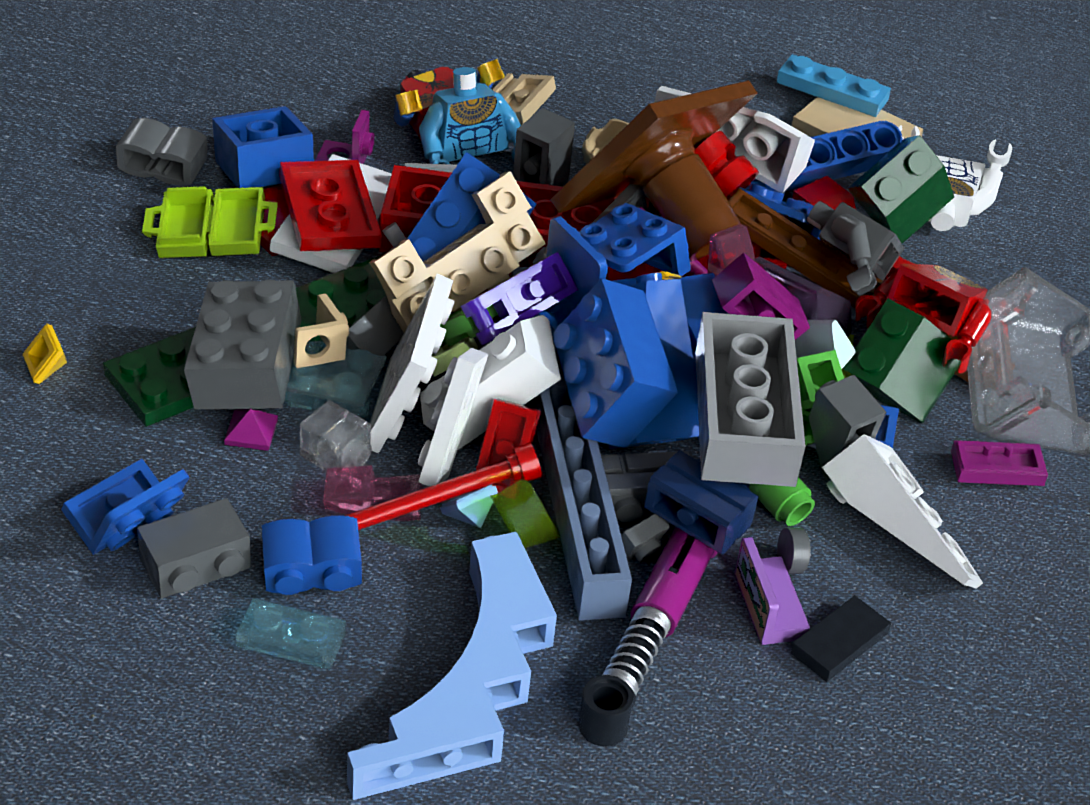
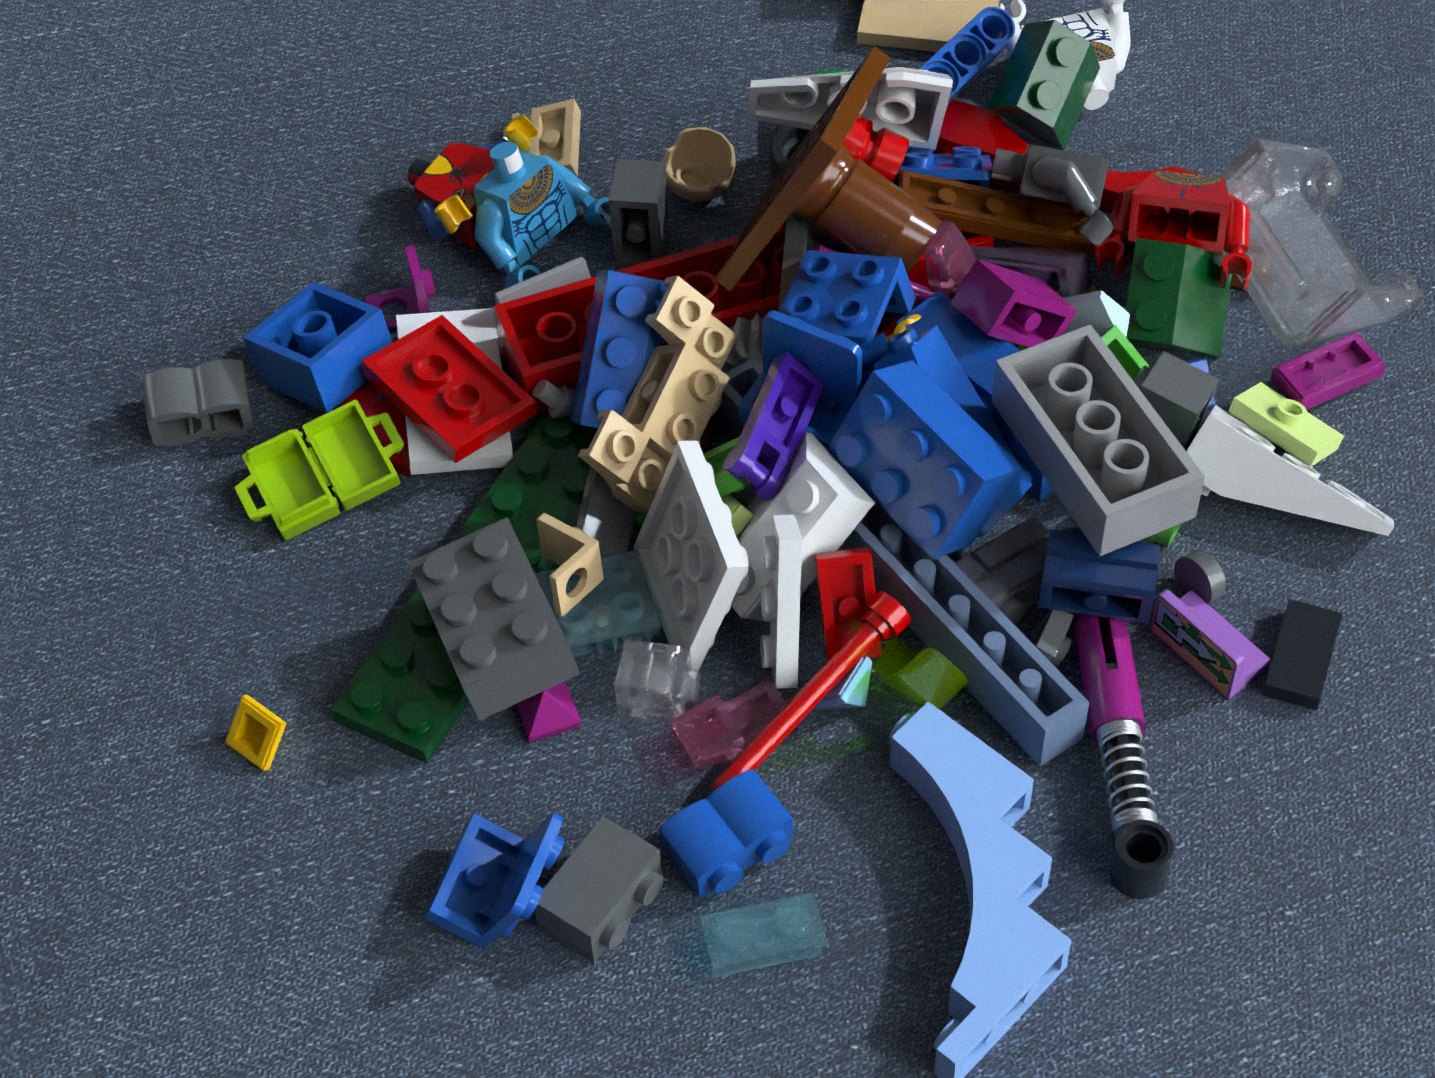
camera: 20 degrees left, 10 degrees up
none -> yellowish green plate [1228,382,1344,466]

